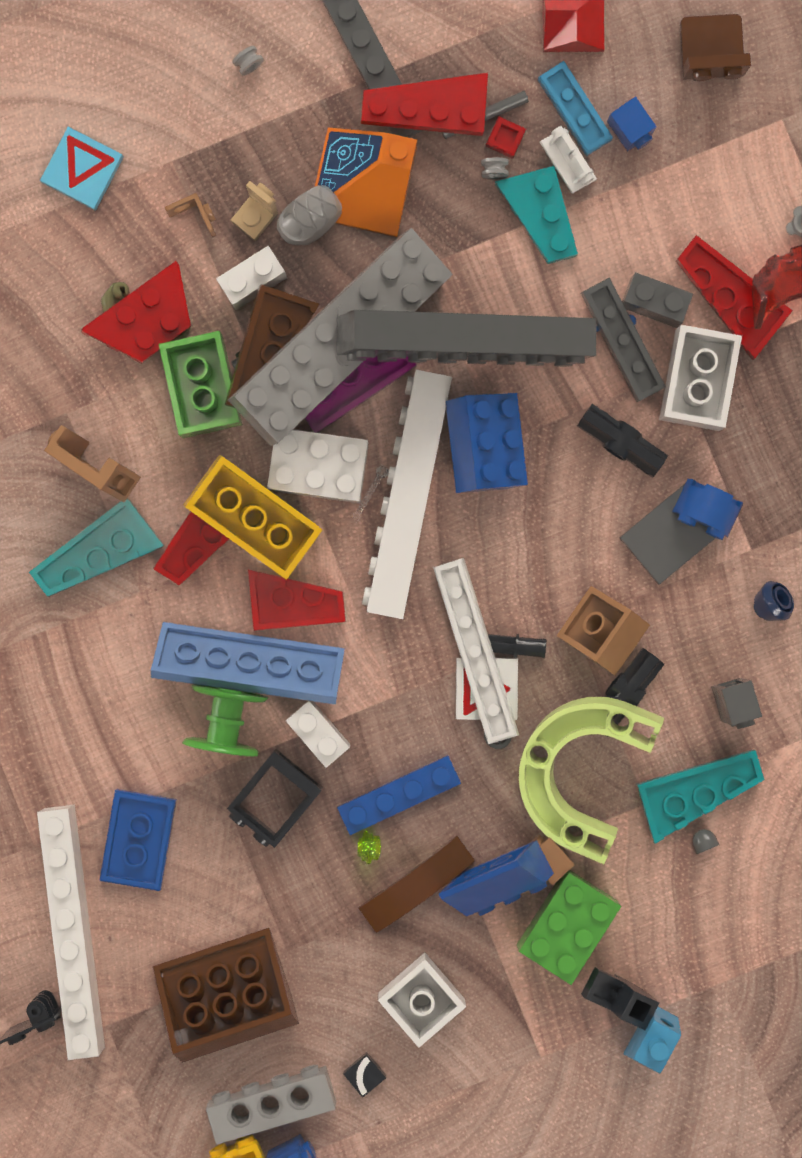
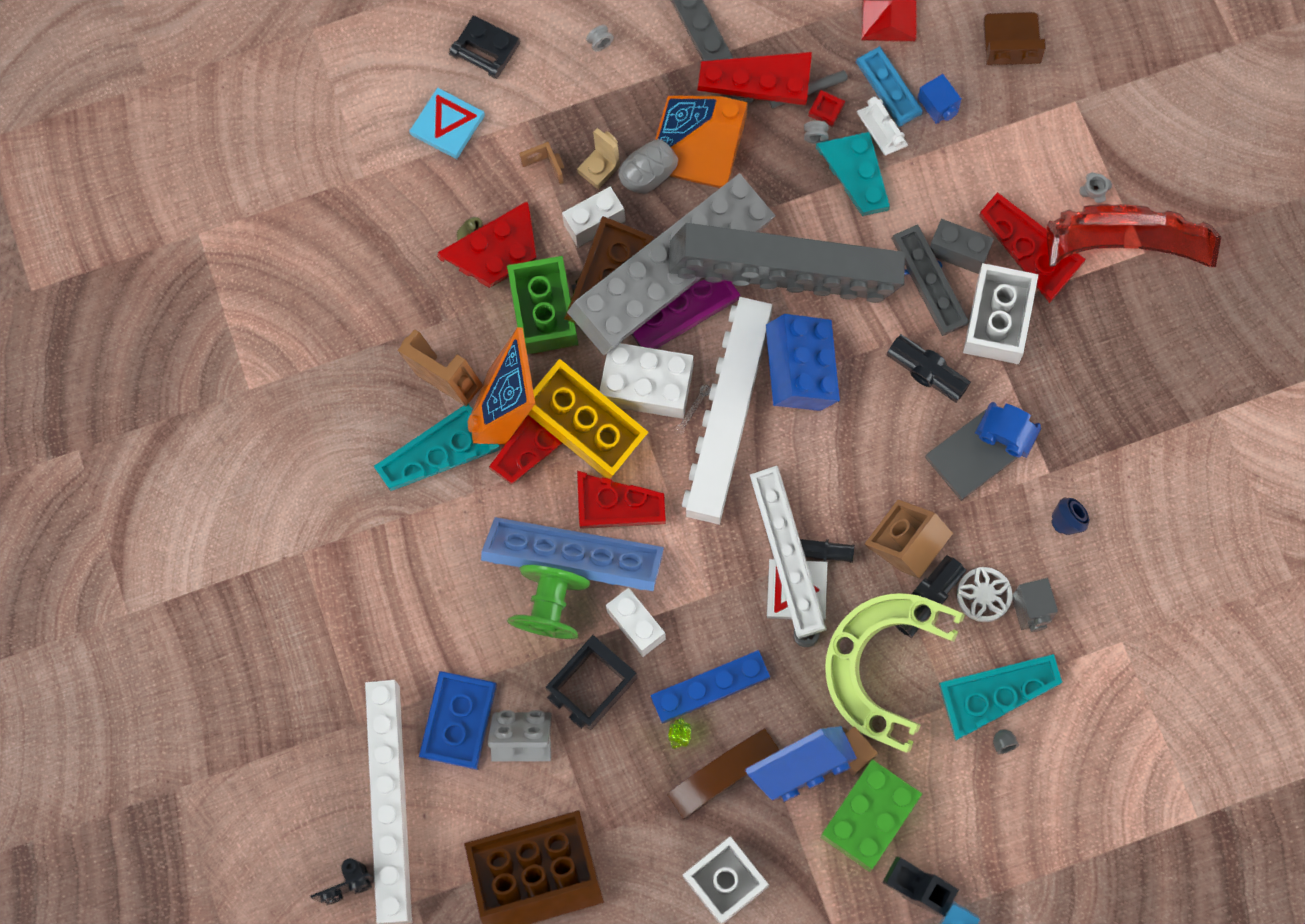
camera: 10 degrees right, 15 degrees down
none -> black plate [449,15,520,79]
none -> slope [468,327,535,444]
none -> light grey bracket [488,710,552,761]
none -> white wheel [957,567,1012,622]

